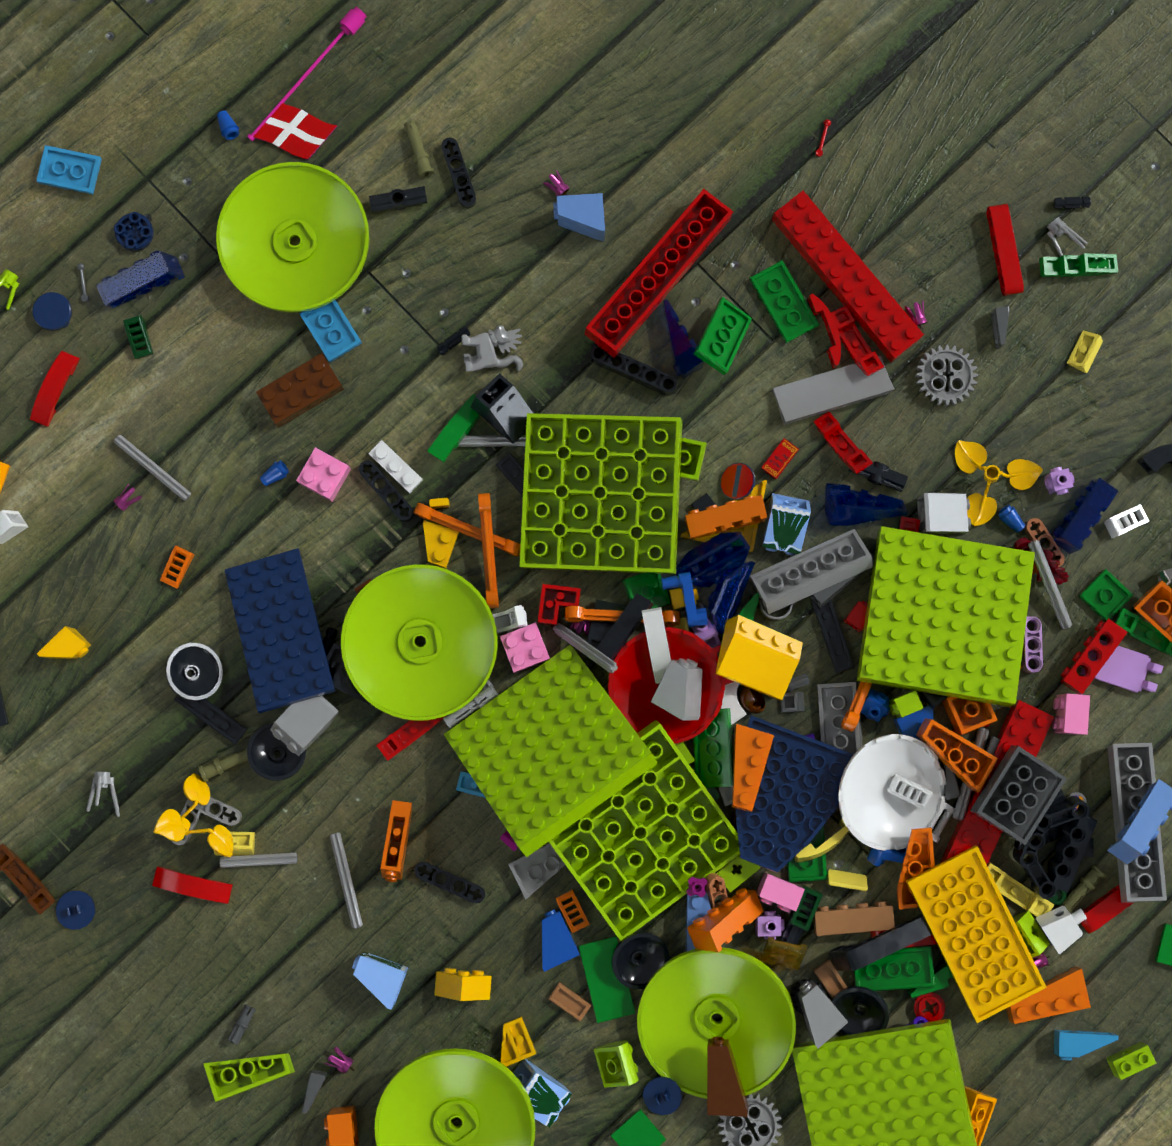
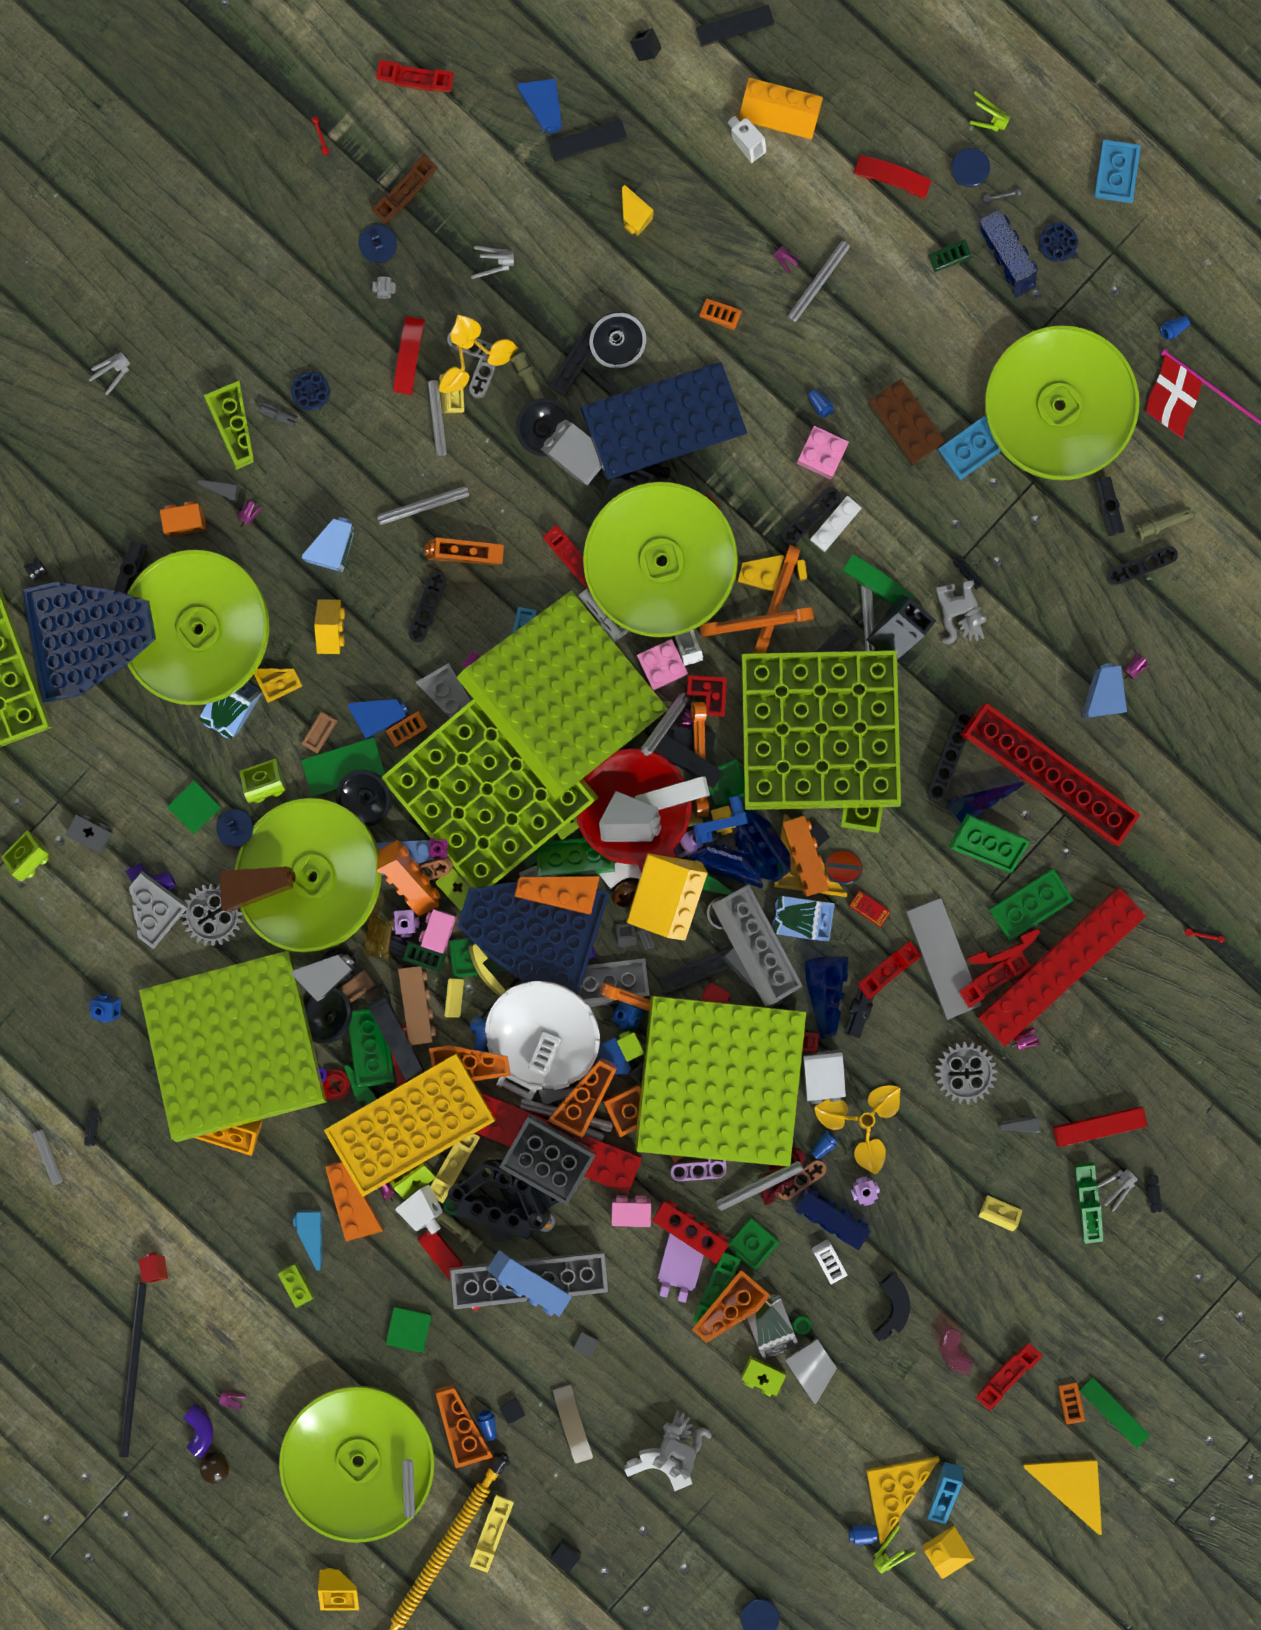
camera: 90 degrees right, 5 degrees up
none -> dark blue tile [291,372,330,411]
none -> light grey gear [372,277,396,299]

